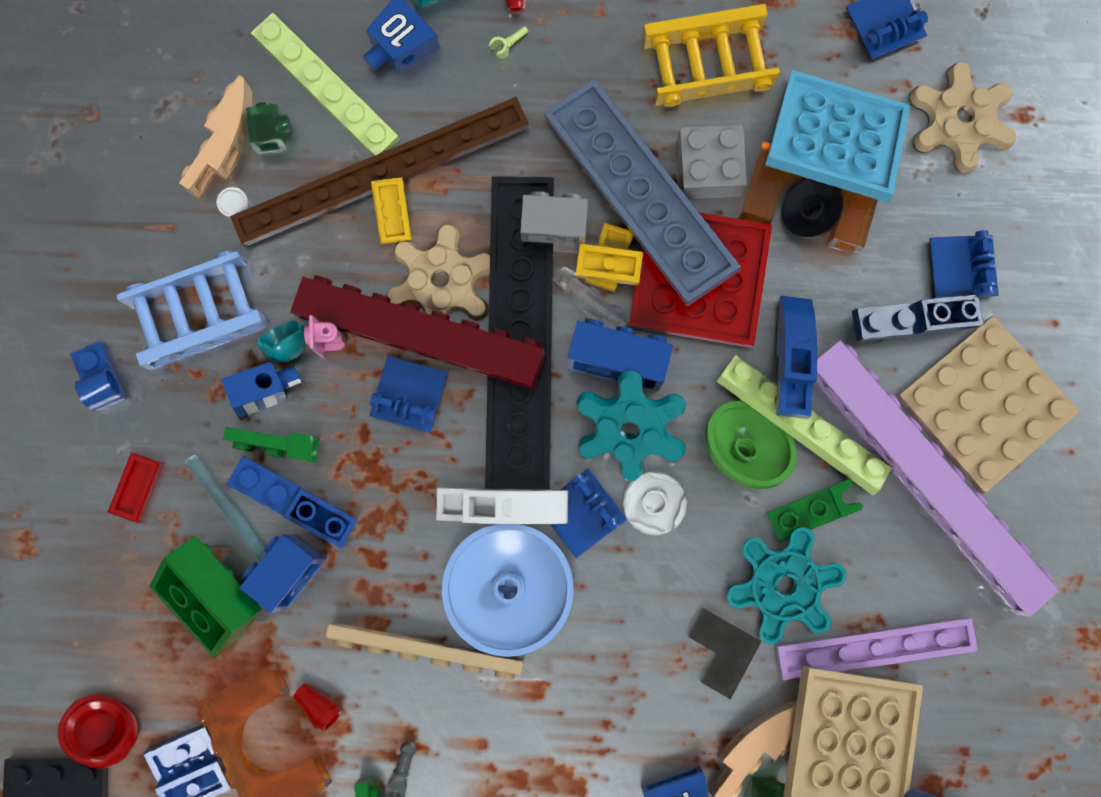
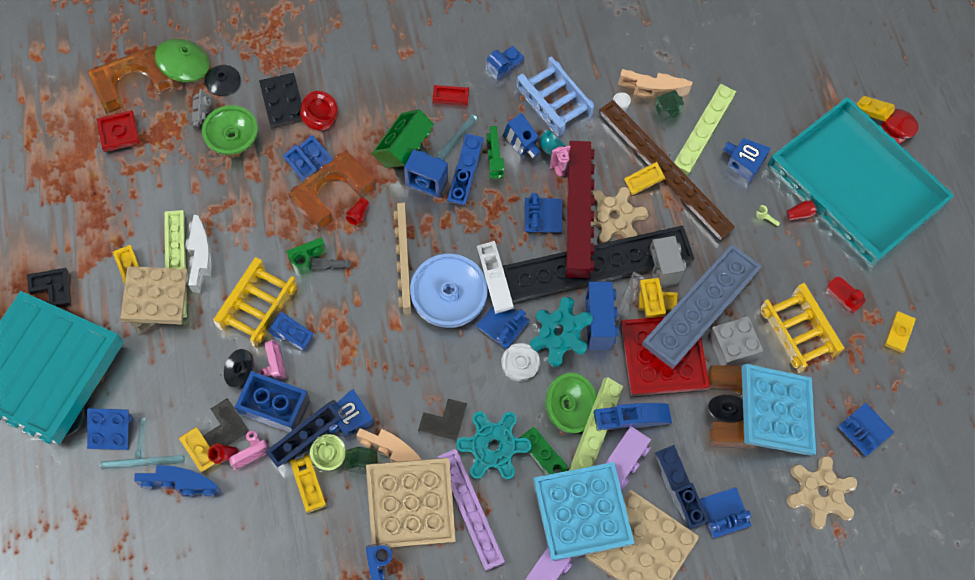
camera: 70 degrees right, 15 degrees down
none -> medium azure plate [533,462,634,562]

